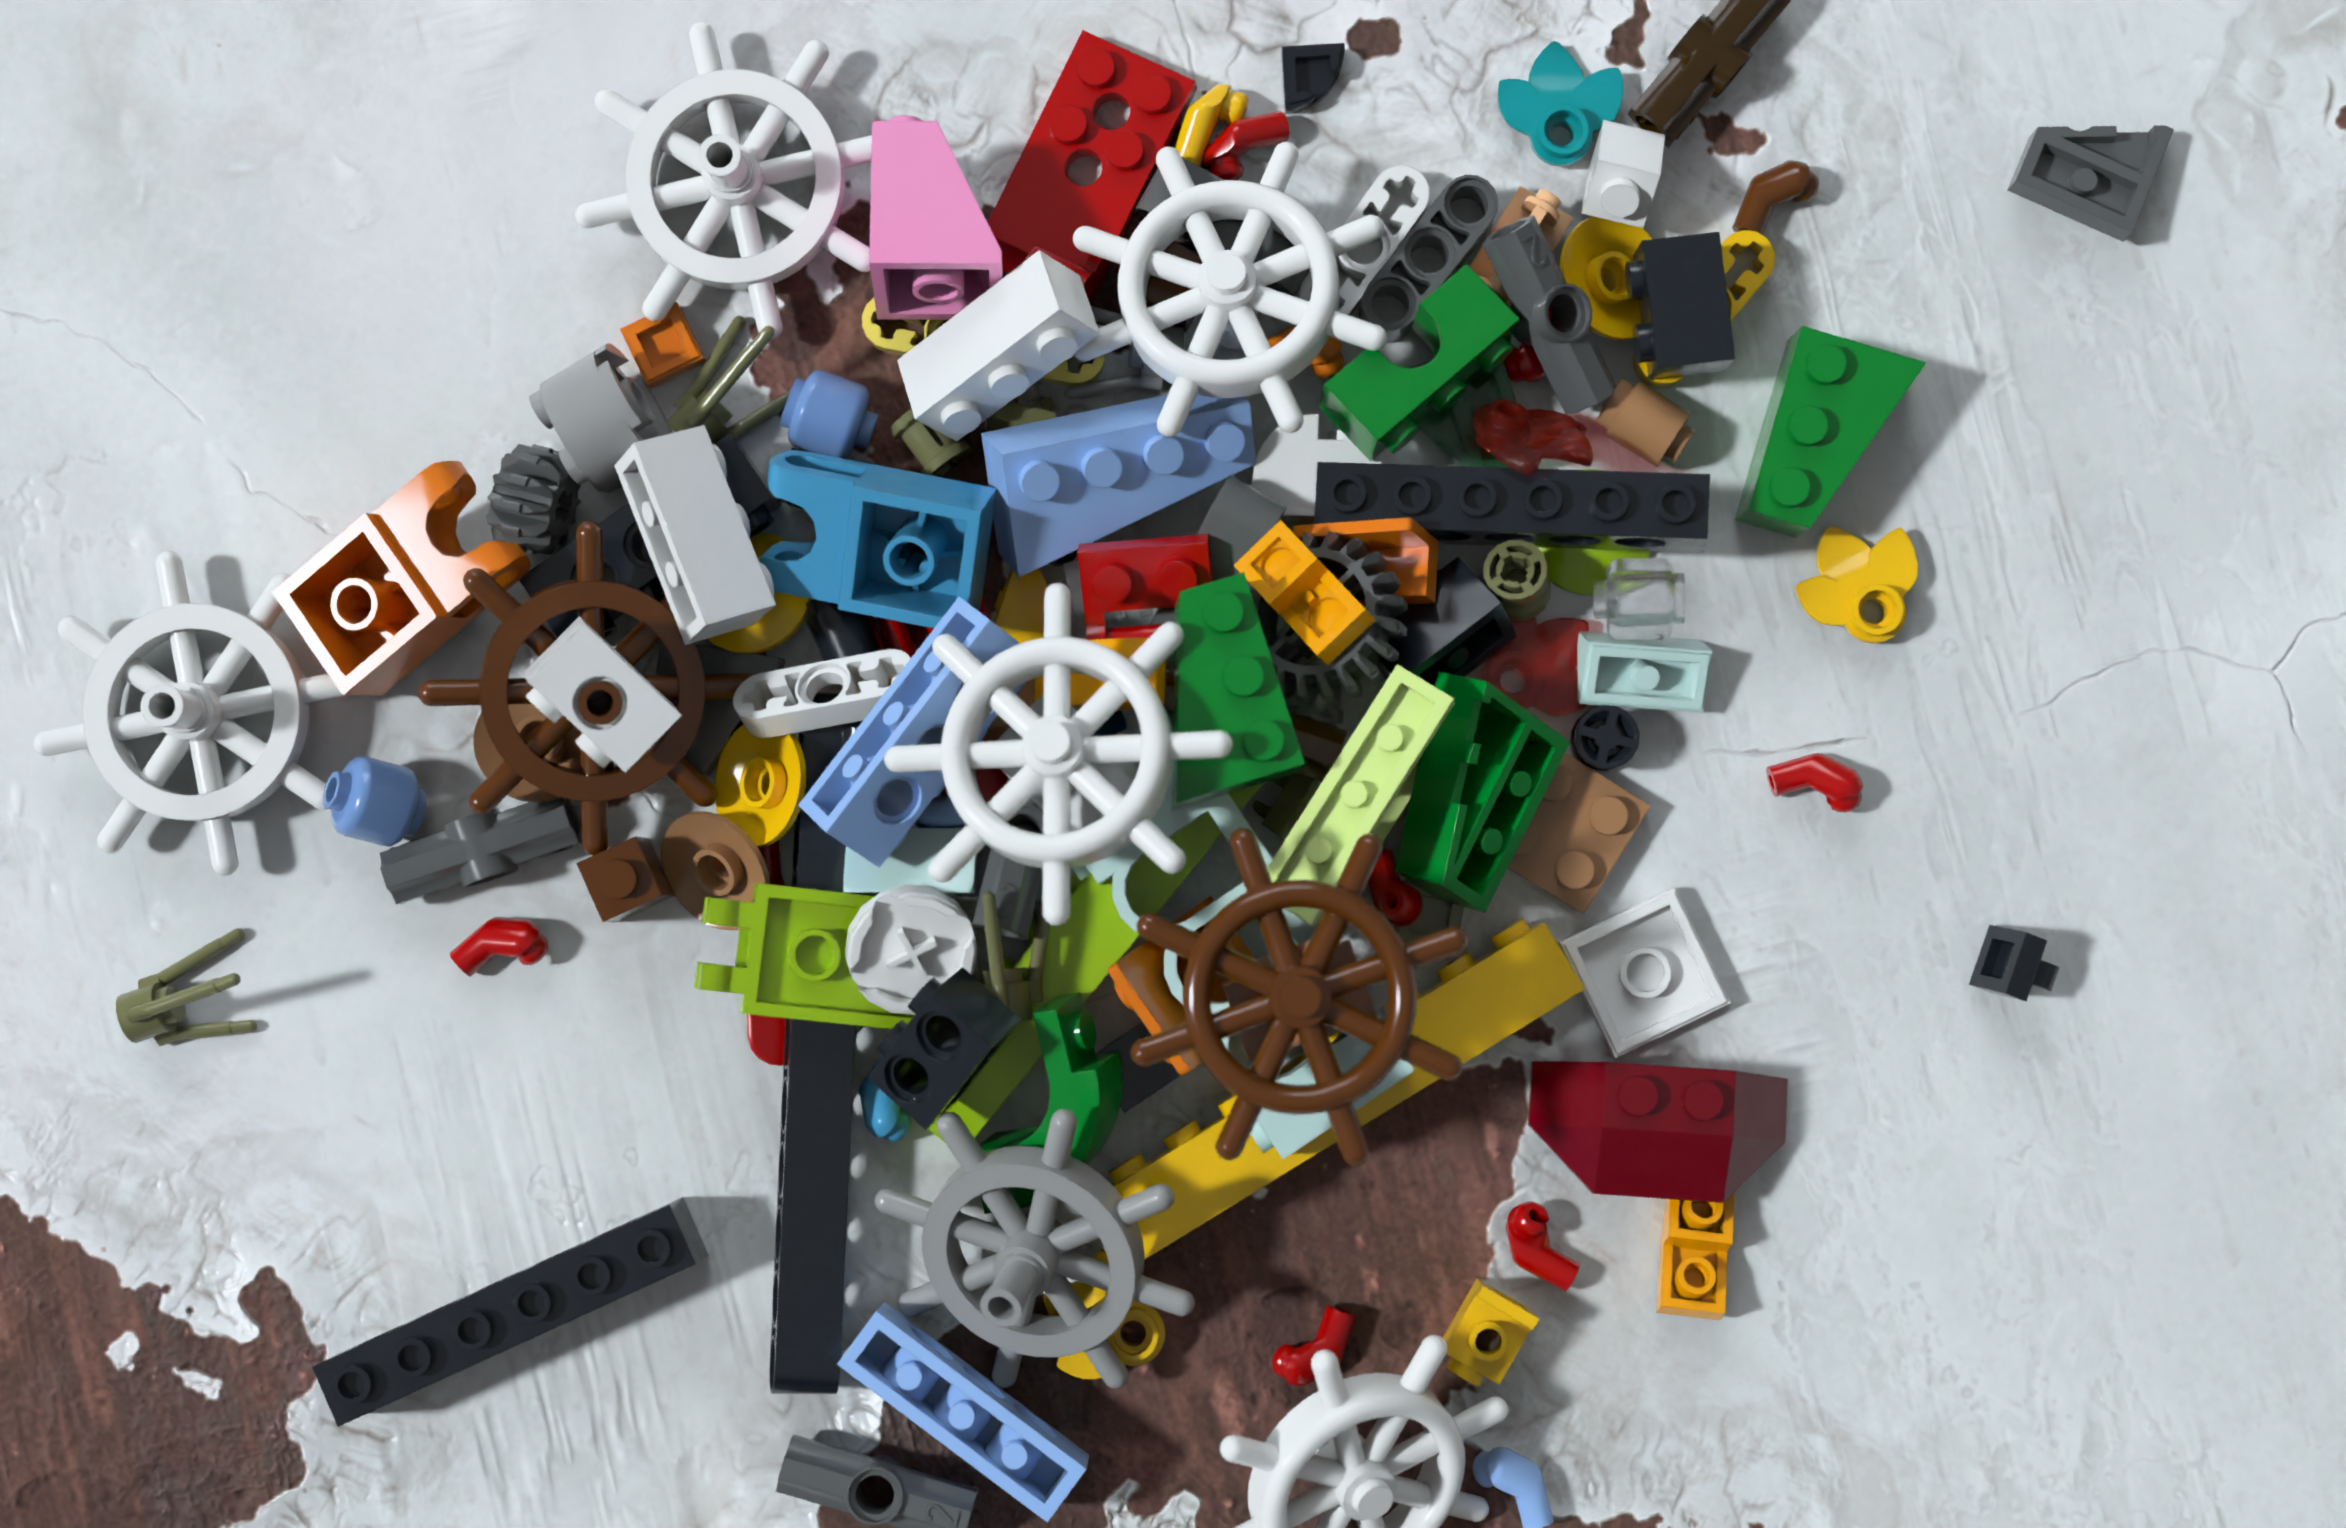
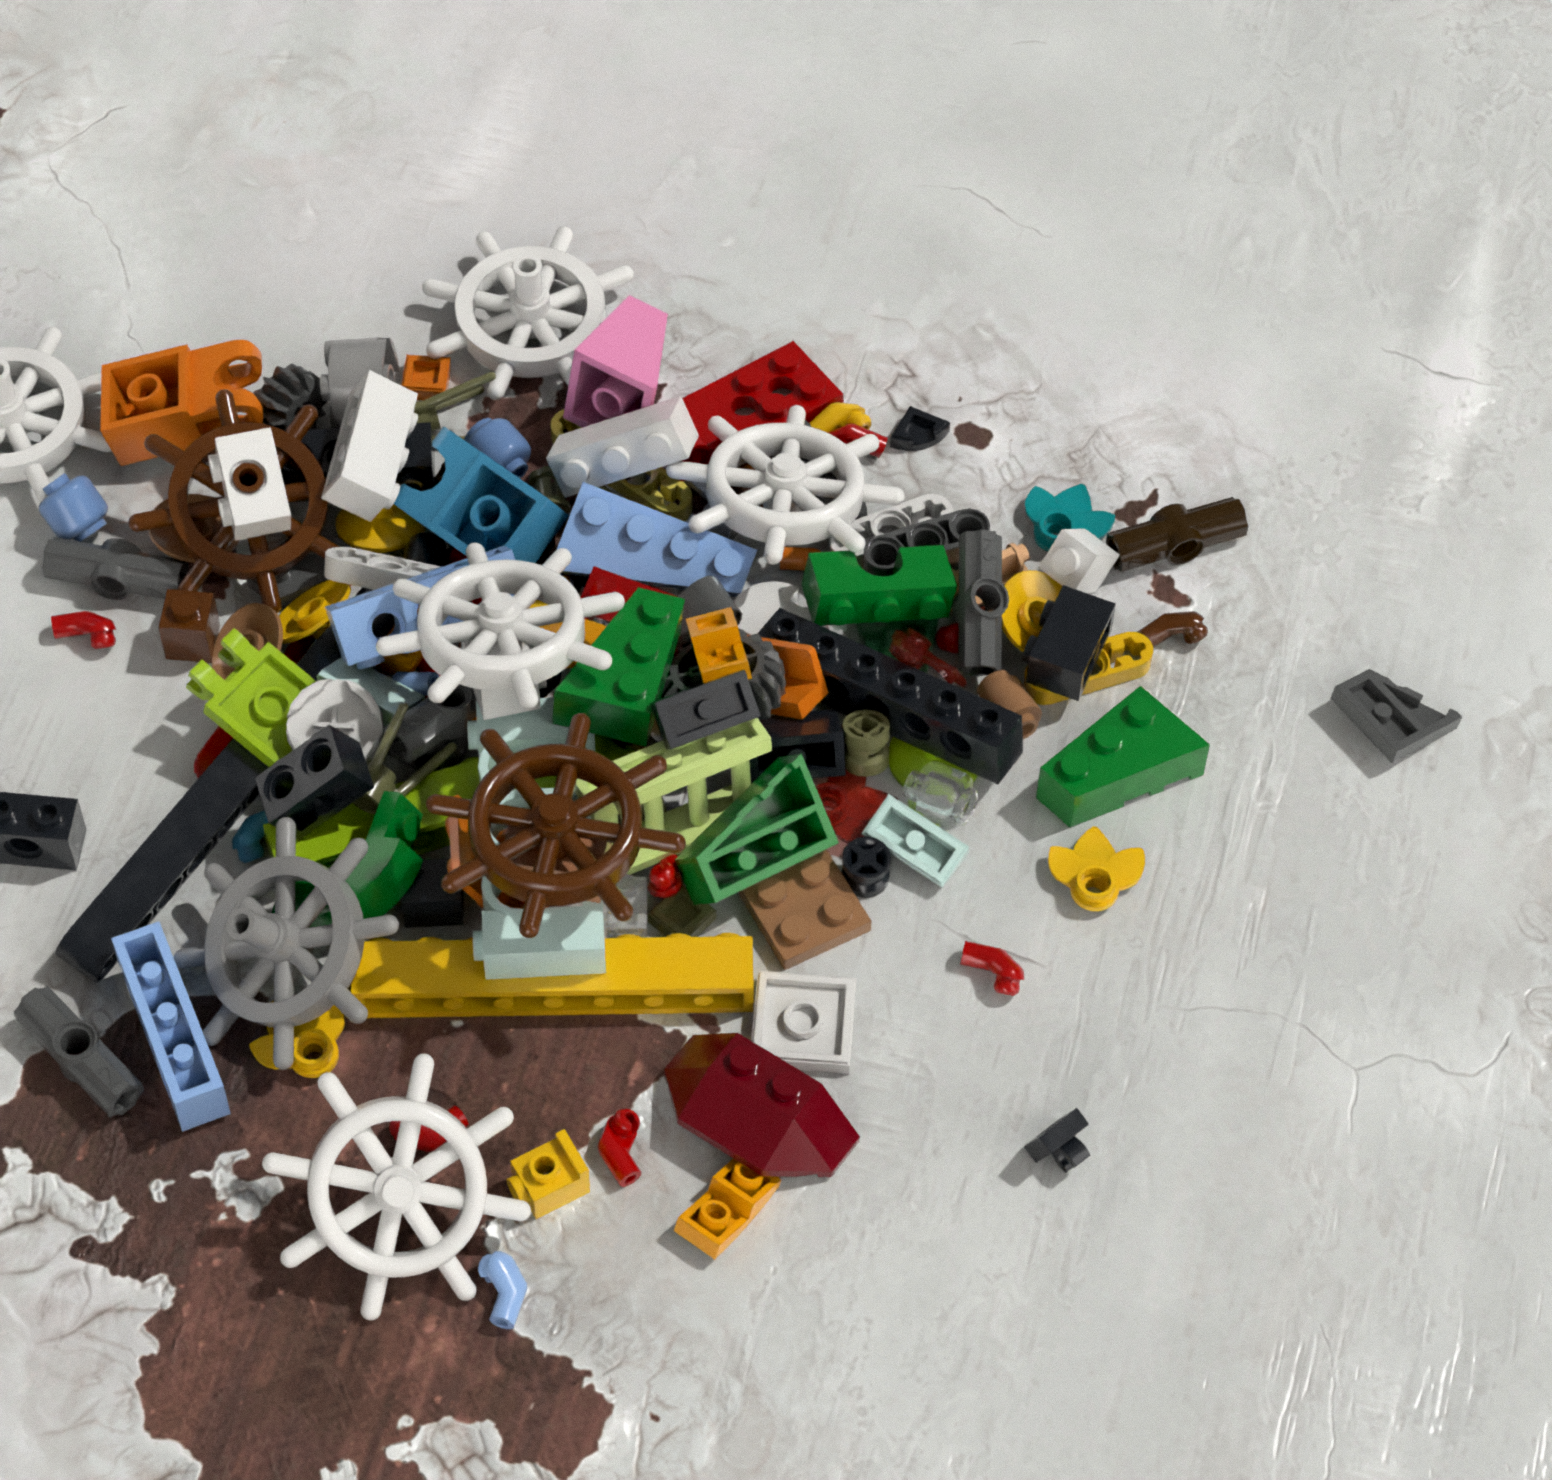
camera: 20 degrees right, 30 degrees down
none -> black plate [650,670,761,749]

